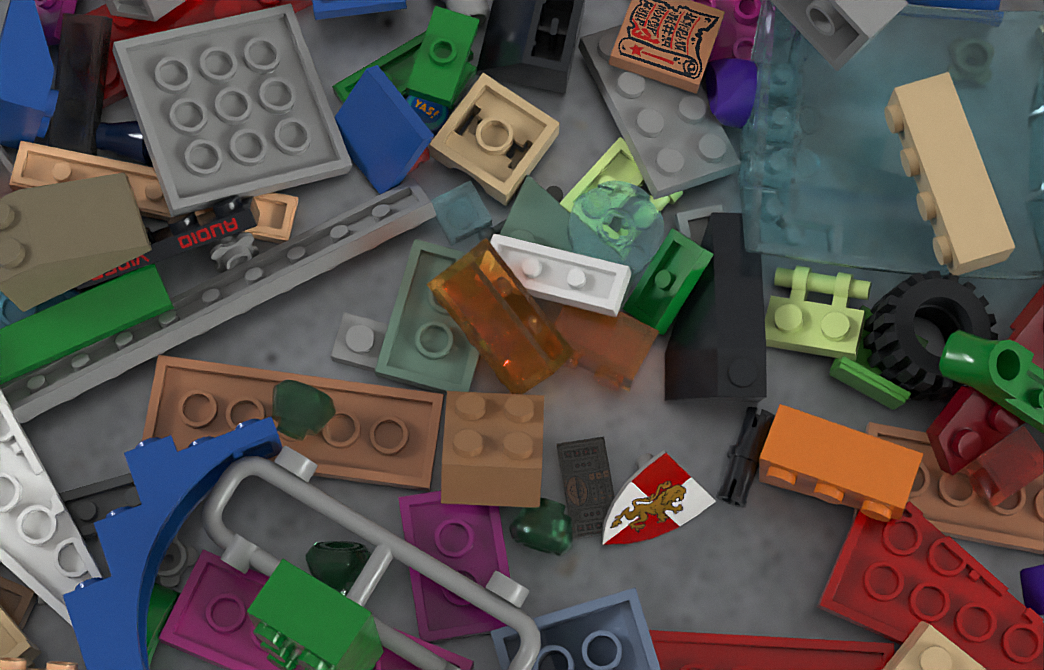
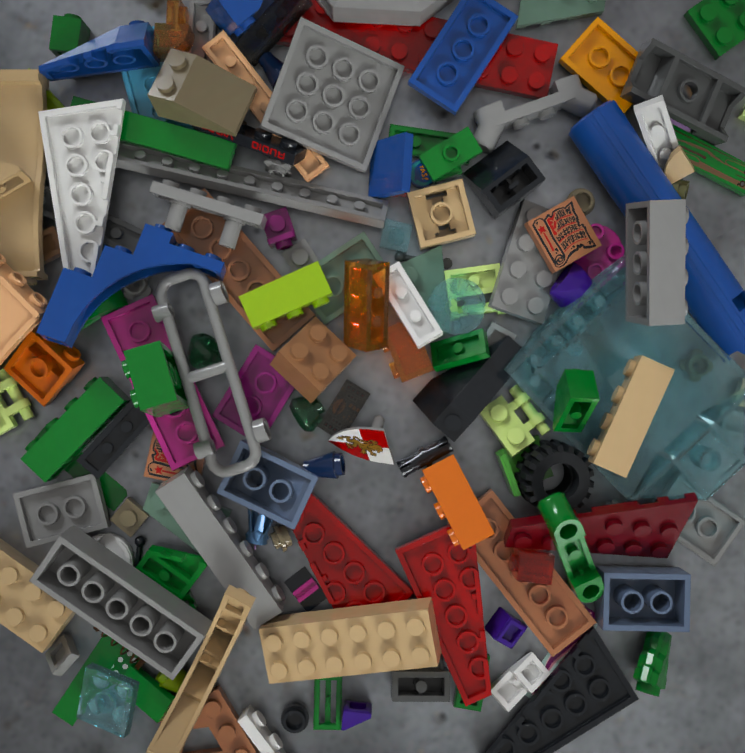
camera: 45 degrees right, 15 degrees up
clear green cone [271,379,336,441] -> none
none -> light grey plate [149,179,267,250]
none -> lime brick [238,261,333,332]
none -> magenta bracket [264,207,298,251]
none -> dark blue cone [303,451,345,479]
none -> green slope [553,369,600,433]

